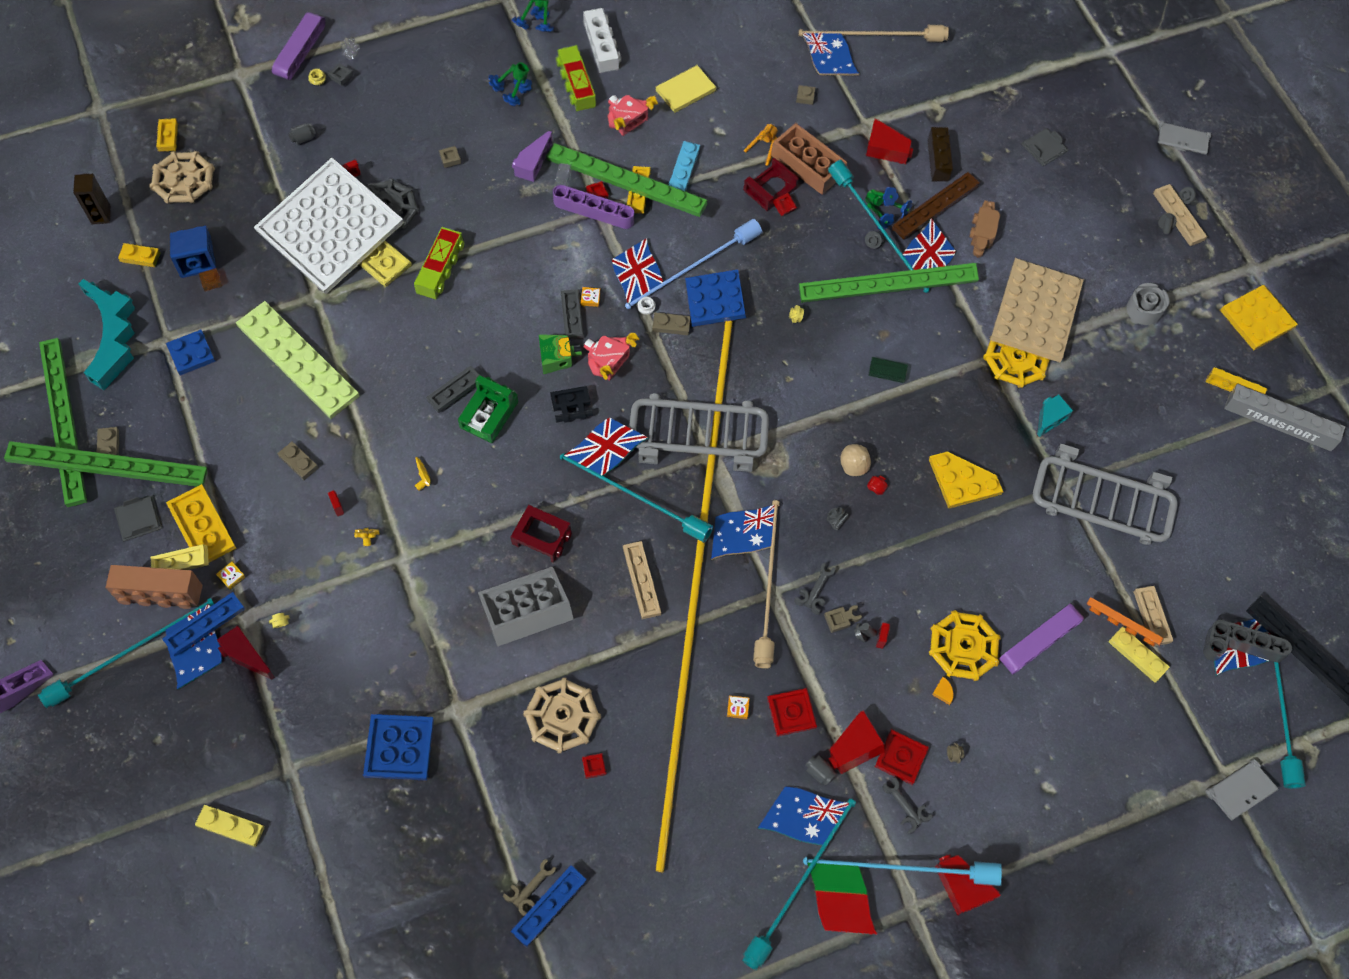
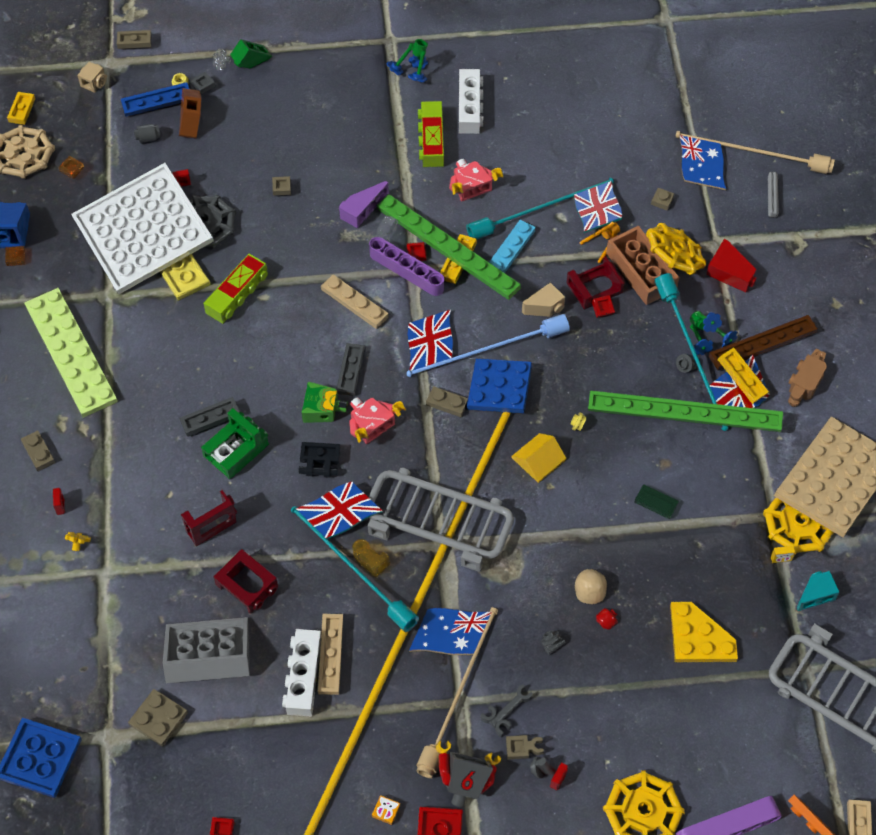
camera: 20 degrees right, 5 degrees down
medium lavender beam [272,12,325,80] -> none
yellow bar [415,457,430,491] -> none
plant [489,62,532,106] -> none
tan plate [523,678,601,753] -> none
tile [581,287,600,307] -> none
white plate [637,297,656,314] -> none
light yellow tile [656,65,716,113] -> none
dark brown brick [927,127,953,182] -> none
none -> clear orange plate [58,156,84,179]
none -> tan brick [77,62,107,93]
none -> dark tan plate [117,30,152,49]
none -> blue plate [121,82,189,117]
none -> dark tan plate [128,689,188,747]
none -> dark orange slope [179,88,201,139]
none -> dark red panel [181,490,237,547]
none -> green slope [230,39,272,69]
none -> white brick [282,629,321,717]
none -> tan plate [321,275,389,329]
none -> clear yellow leg [352,539,390,577]
none -> dark grey torso [436,741,501,807]
none -> flag [466,178,622,240]
none -> yellow slope [512,433,566,483]
none -> tan slope [522,283,565,317]
none -> yellow plate [646,223,706,275]
none -> yellow plate [717,347,769,404]
none -> light grey axle [768,172,779,218]
none -> yellow tile [771,546,795,563]

